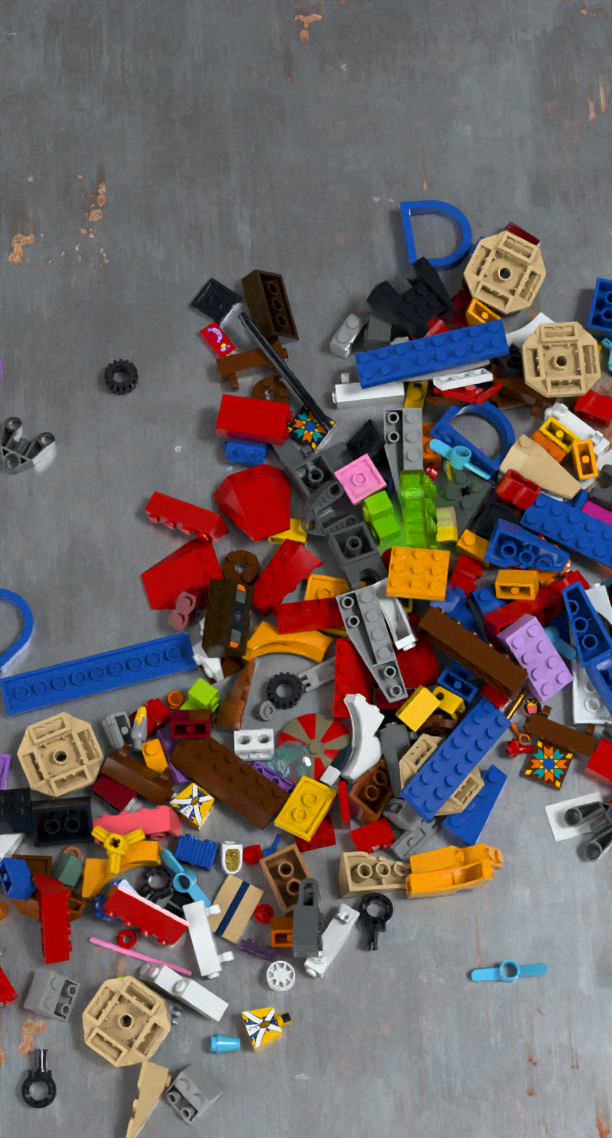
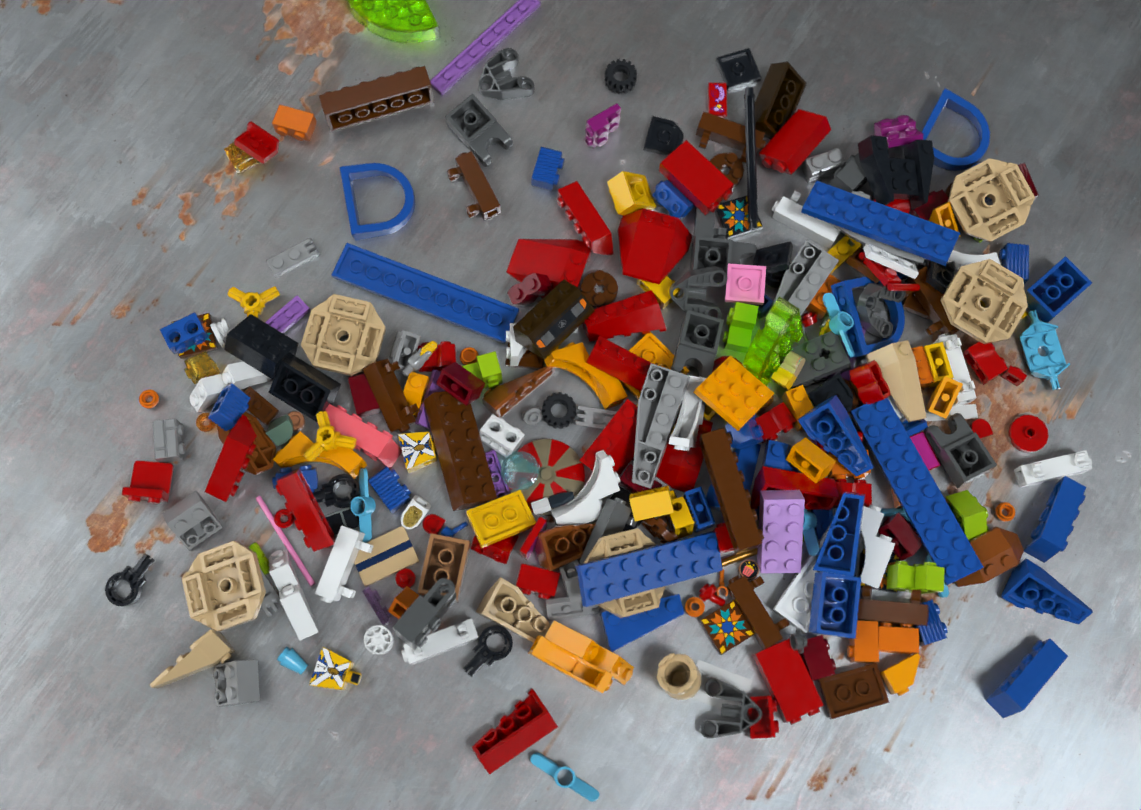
camera: 30 degrees right, 5 degrees up
none -> dark grey brick [445,94,513,167]
none -> reddish brown brick [447,151,501,220]
none -> red wedge [472,688,558,775]
none -> blue brick [531,147,565,191]
none -> magenta plate [584,103,621,149]
none -> yellow slope [607,171,657,215]
none -> black tile [643,116,684,155]
none -> tan tile [657,653,701,700]
none -> orange plate [685,597,705,617]
none -> red brick [759,109,831,175]
none -> dark grey connector [857,283,906,338]
none -> magenta plate [874,115,923,148]
none -> blue brick [999,243,1029,284]

